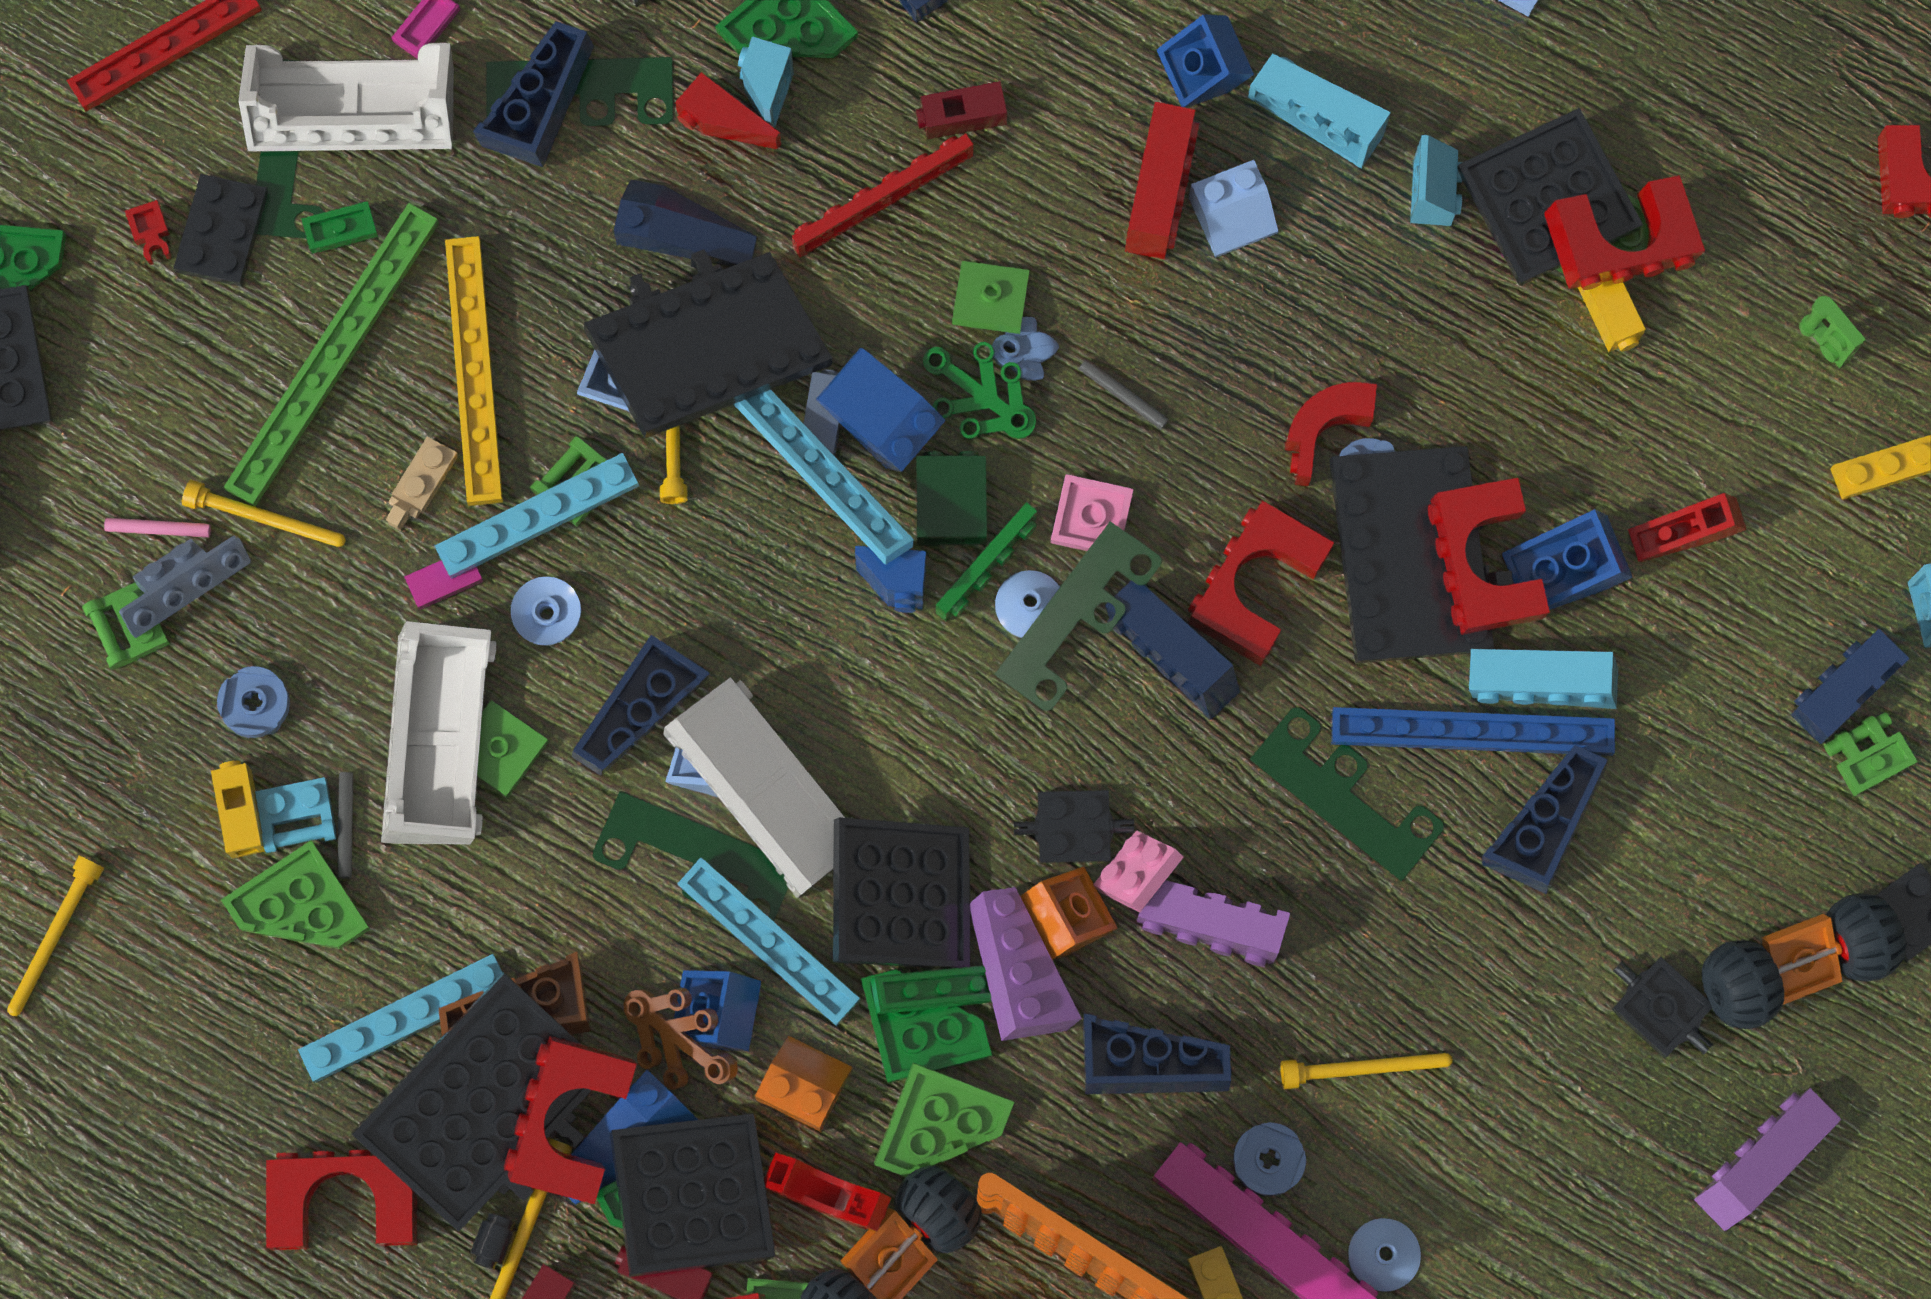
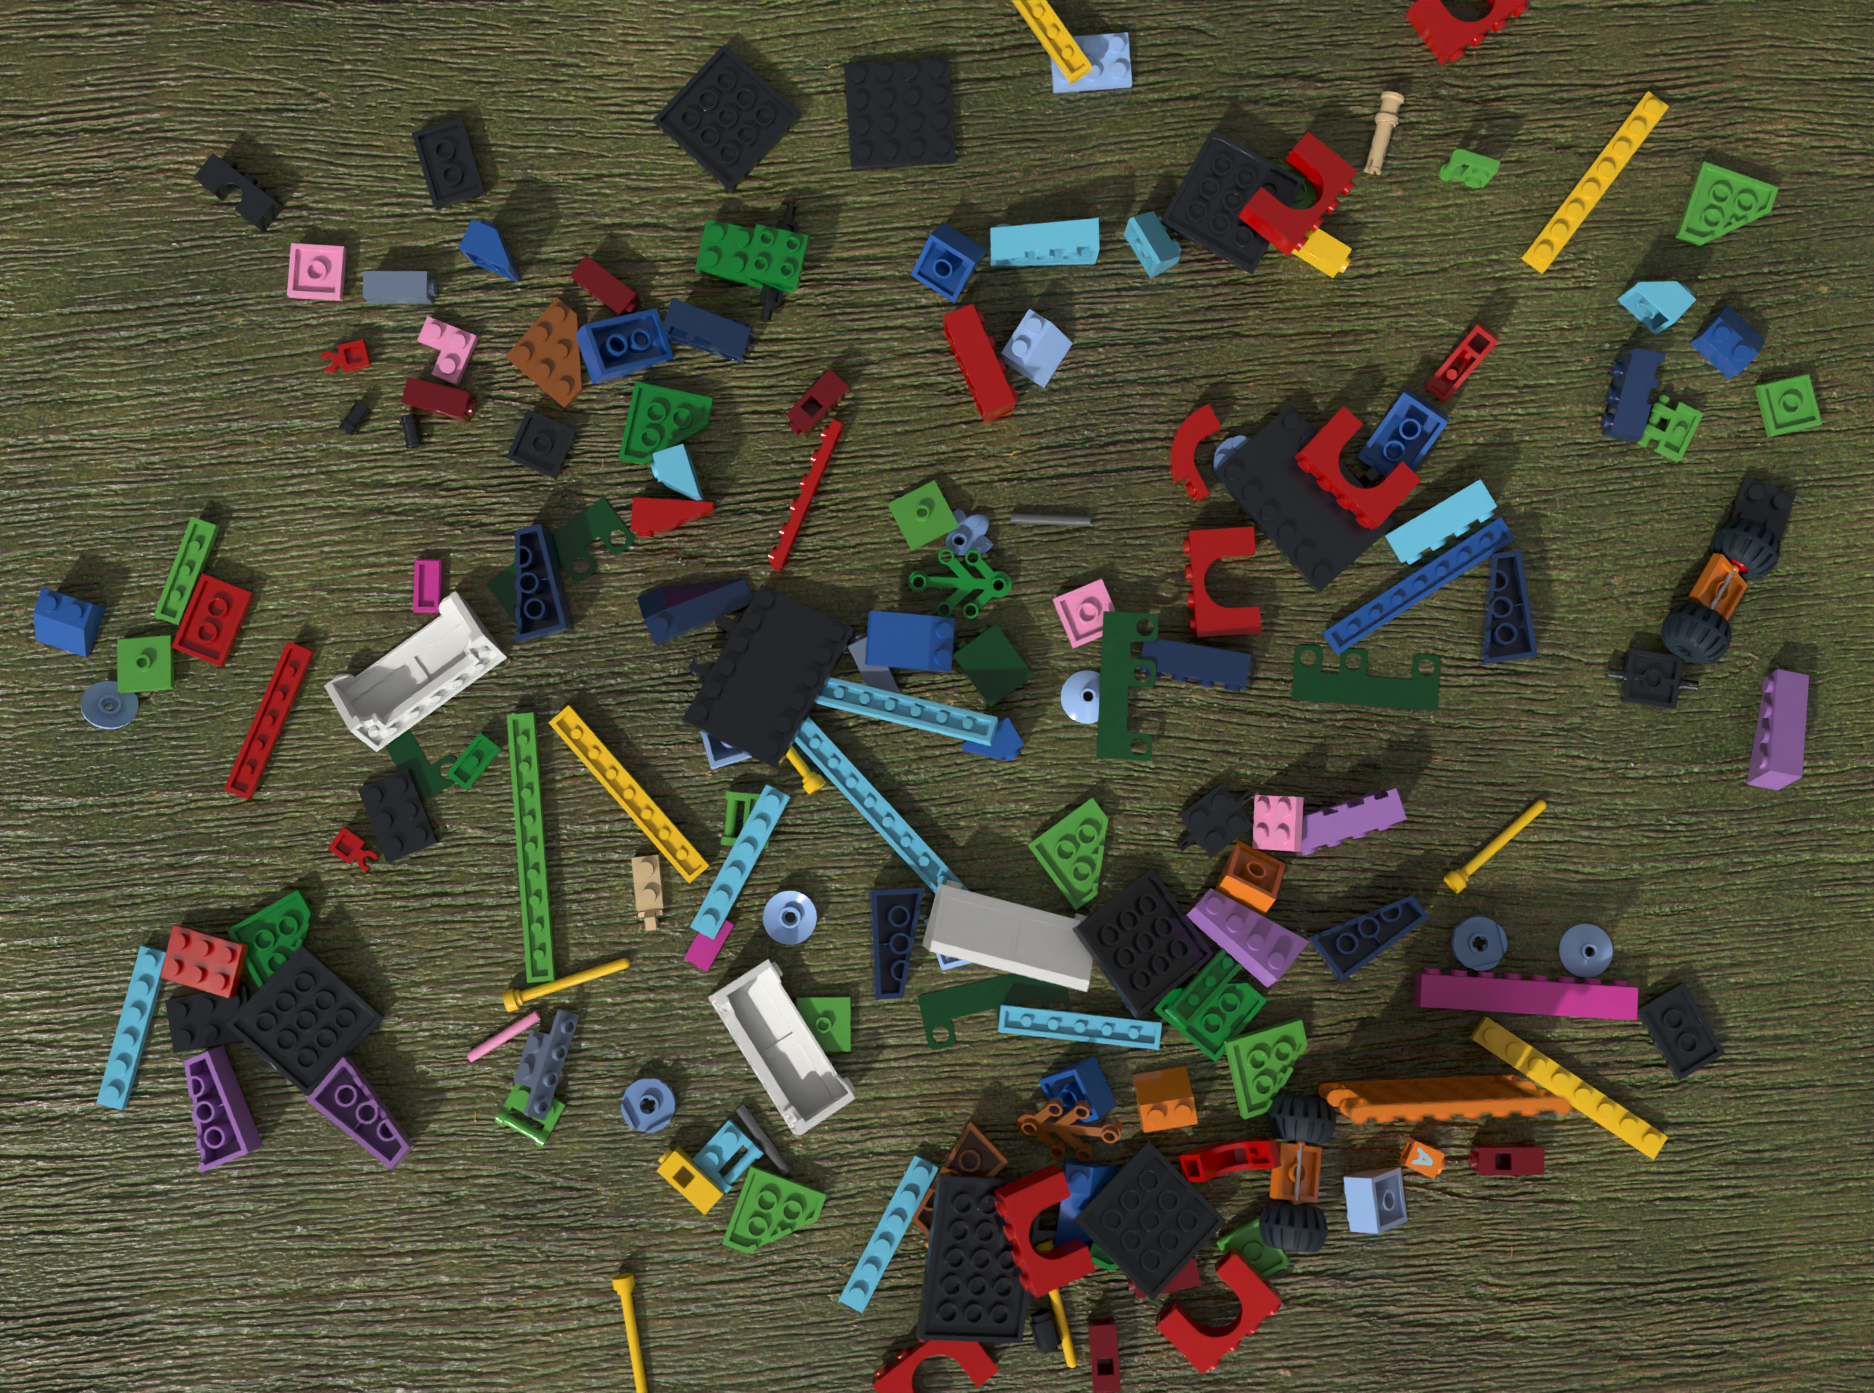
camera: 35 degrees left, 10 degrees up
green plate [936,502,1037,622] -> none
none -> medium azure plate [794,716,969,894]
none -> bright green plate [1028,797,1108,910]
none -> tan pin [1364,91,1405,175]

